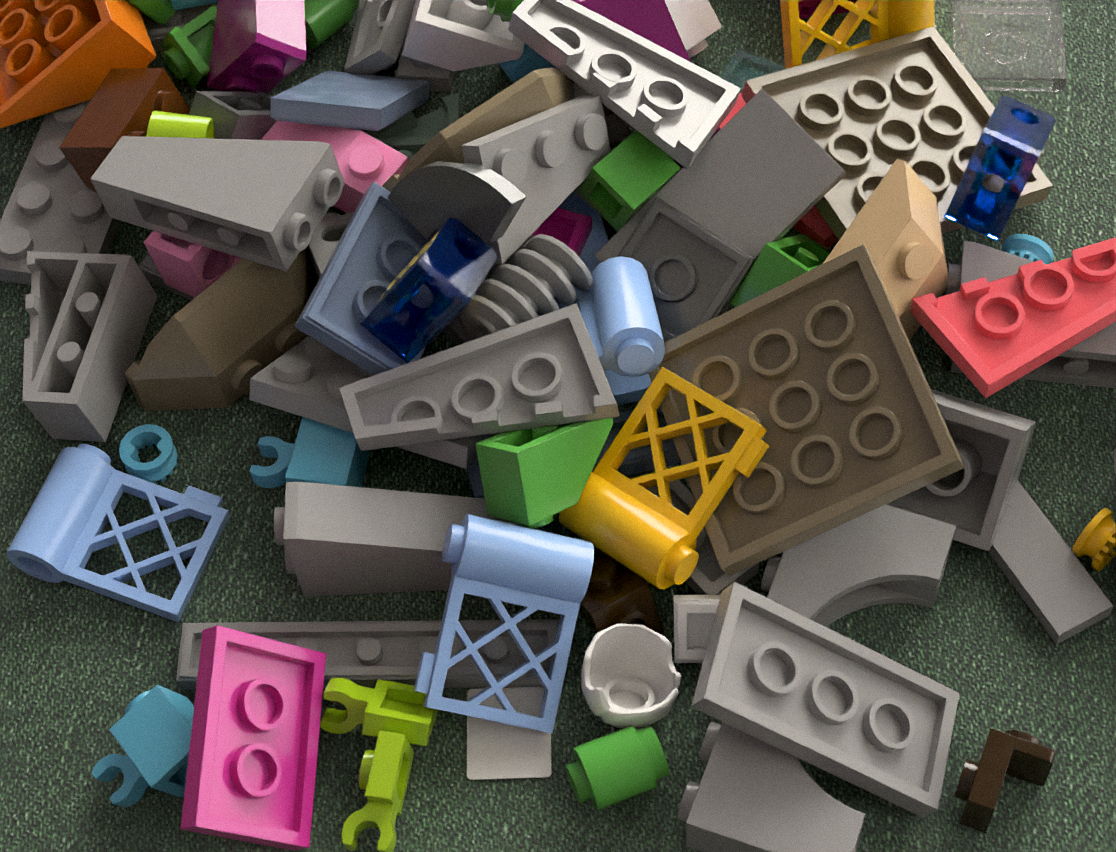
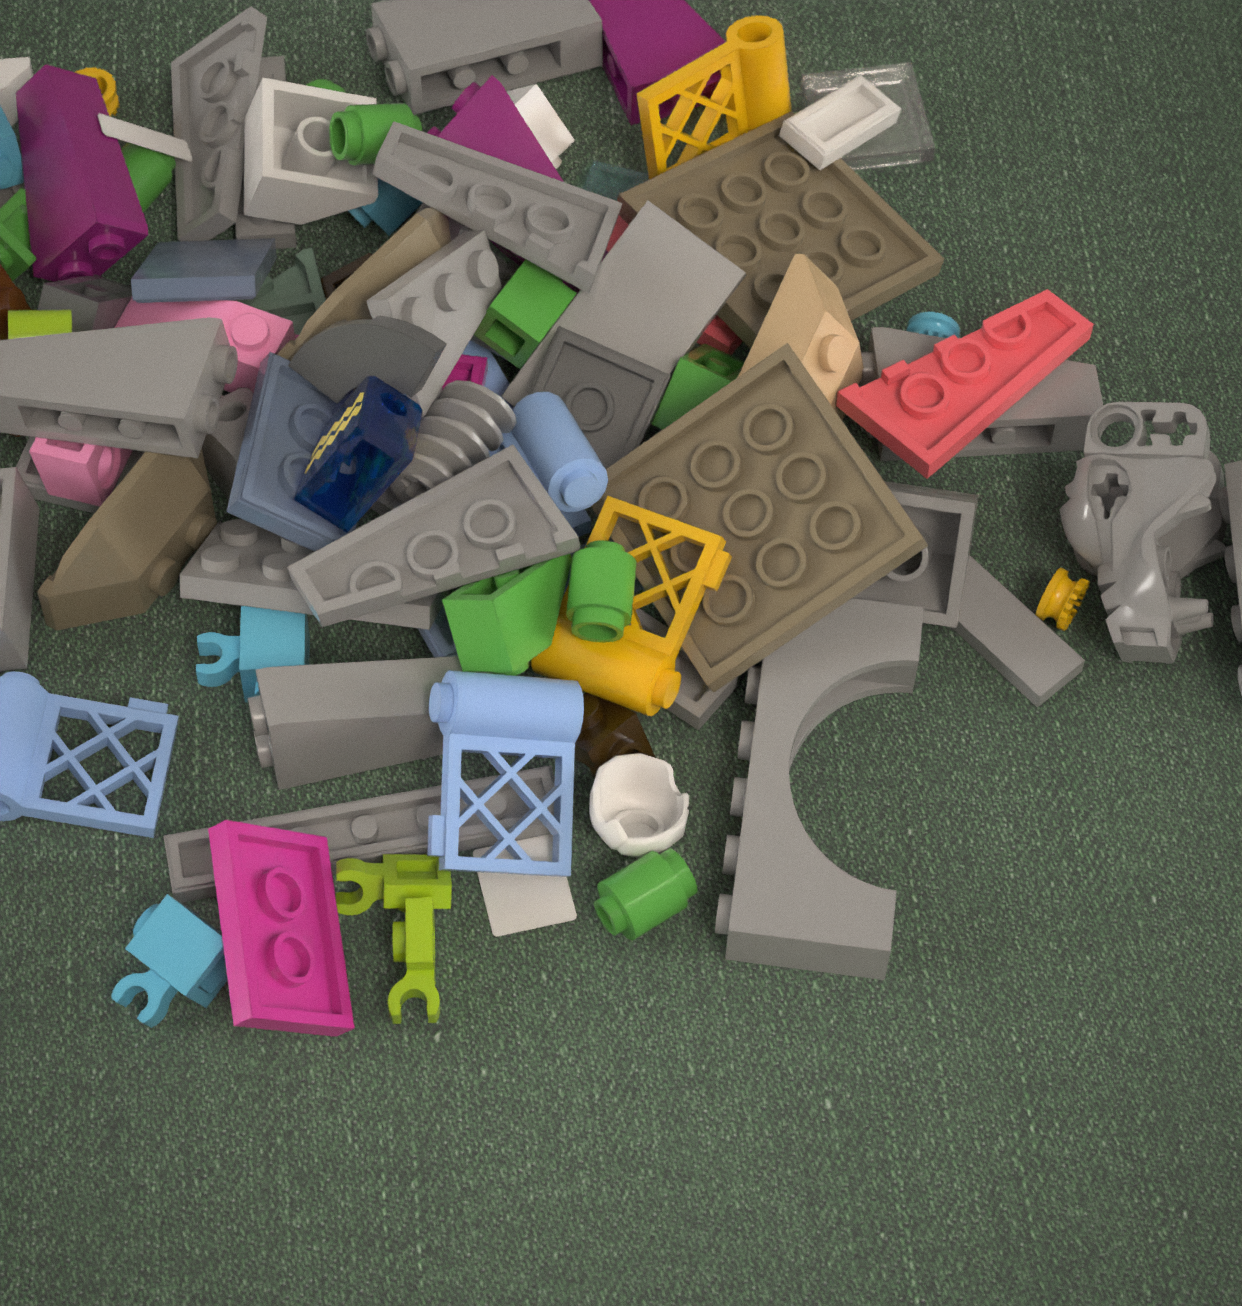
camera: 20 degrees left, 0 degrees up
medium azure bush [119,424,179,484] -> none
white tile [673,594,721,663] -> none
light grey plate [691,582,959,818] -> none
clear blue torso [944,96,1056,241] -> none
dark brown bracket [954,728,1056,833] -> none
none -> bright green brick [566,540,637,642]
none -> white tile [779,75,901,170]

